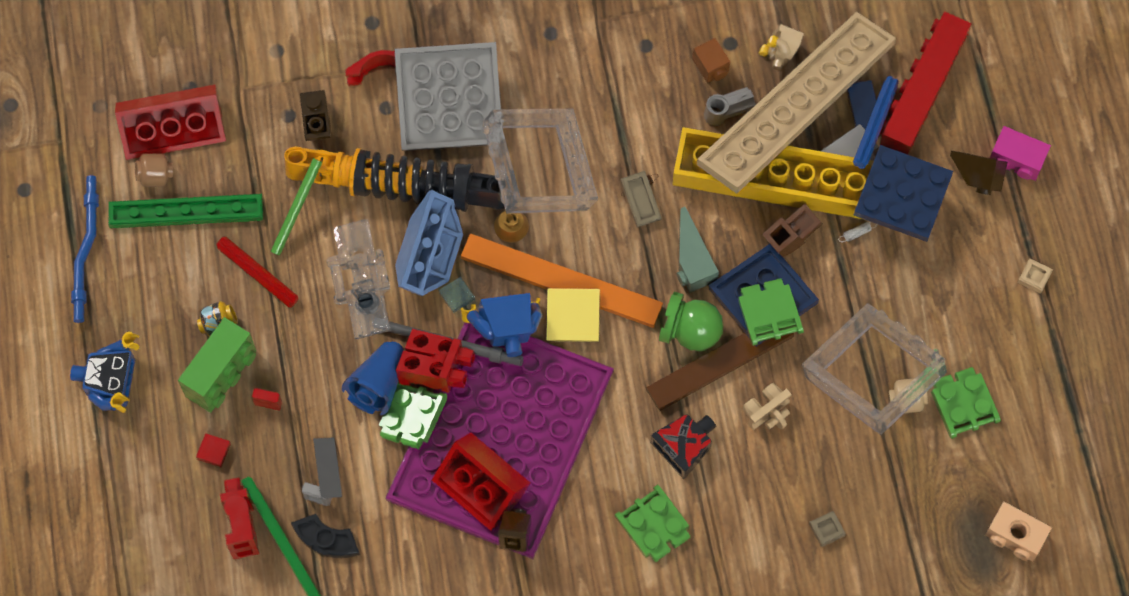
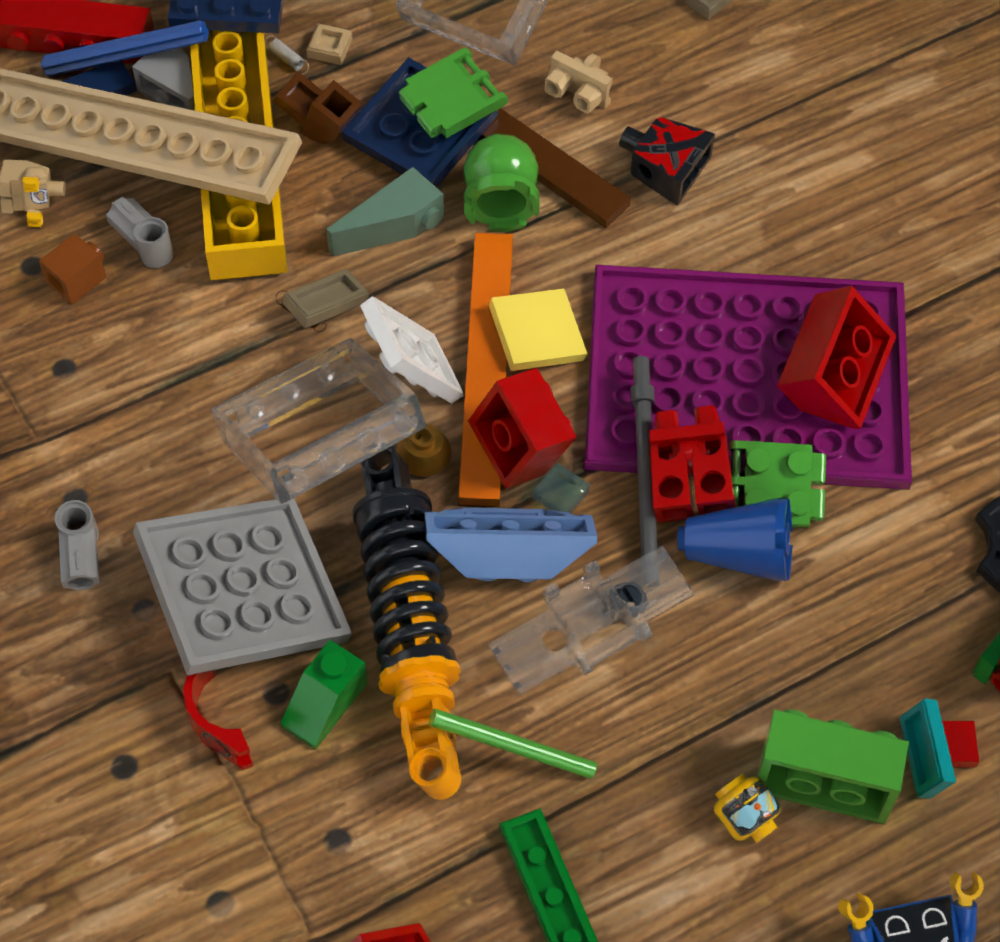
camera: 110 degrees left, 10 degrees down
red axle [216,236,299,308] -> none
red tile [252,388,282,411] -> none
dark brown slope [300,90,331,141] -> none
light grey tile [302,482,332,506] -> none
dark grey sticker [313,438,342,498] -> none
blue torso [461,293,542,357] -> none
dark brown slope [498,508,532,552] -> none
bright green plate [614,485,690,562] -> none
none -> light grey piece [54,500,100,591]
none -> green slope [280,640,367,750]
none -> tan tile [306,23,352,65]
none -> white plate [360,296,465,404]
none -> red brick [468,368,577,489]
none -> teal tile [899,698,956,799]

